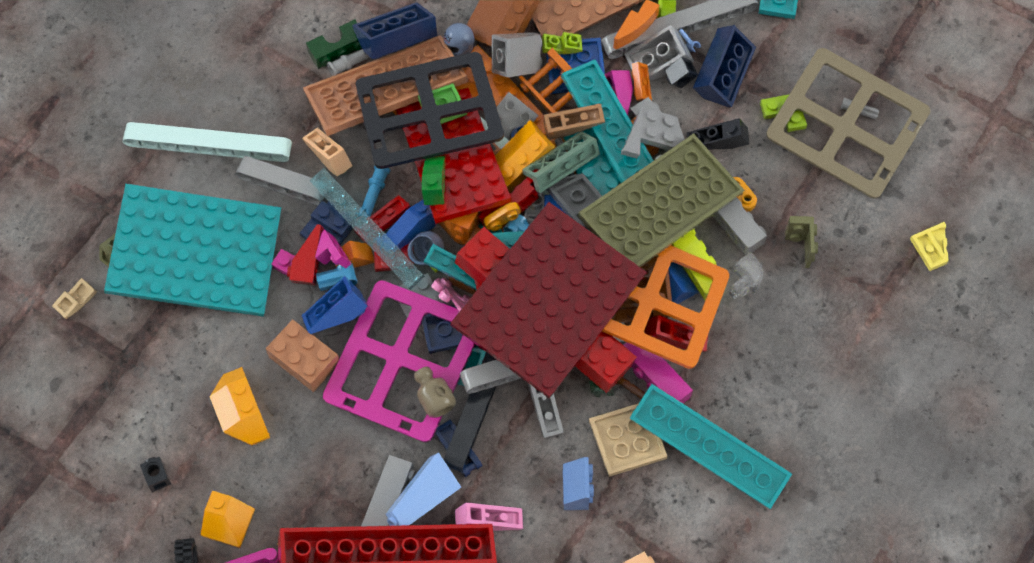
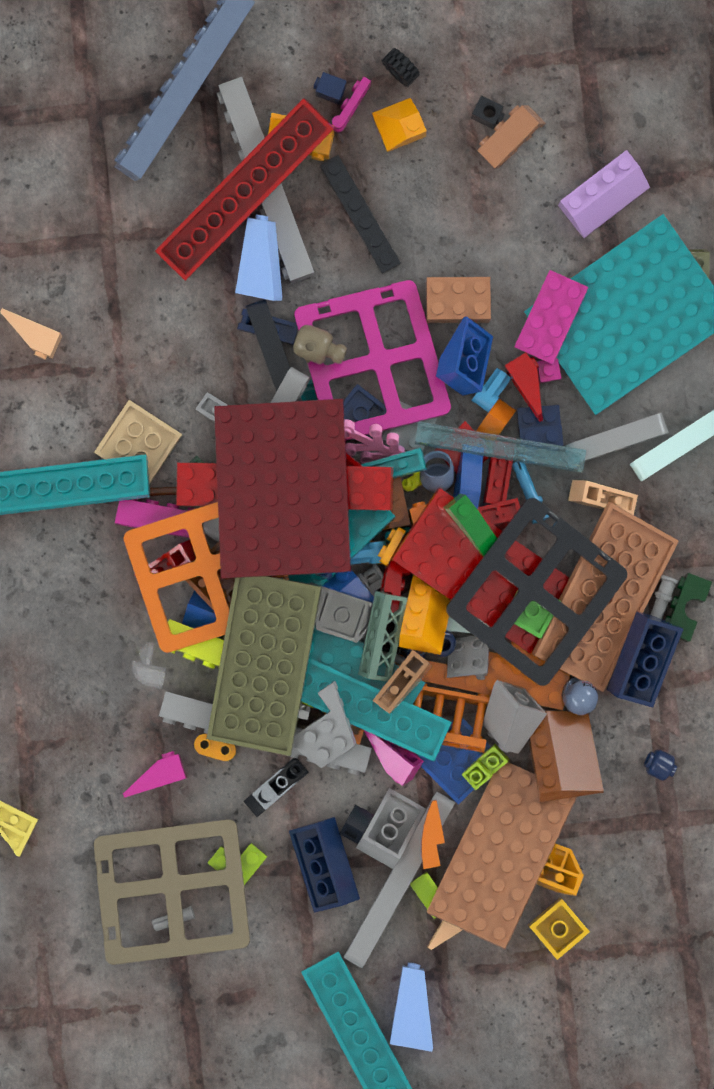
camera: 135 degrees right, 20 degrees up
tan slope [52,278,98,319] -> none
light orange wedge [210,367,270,446] -> none
dark pink slope [316,230,352,269] -> none
bright pink slope [455,503,523,531] -> none
medium blue slope [563,457,594,510] -> none
orange plate [631,62,652,101] -> none
light blue hand [679,29,701,52] -> none
olive bracket [785,216,818,268] -> none
none -> dark pink slope [123,751,187,798]
none -> black plate [320,155,401,274]
none -> nougat wedge [477,105,546,168]
none -> red hinge [478,498,520,529]
none -> dark pink plate [514,270,589,365]
none -> lavender slope [558,150,650,238]

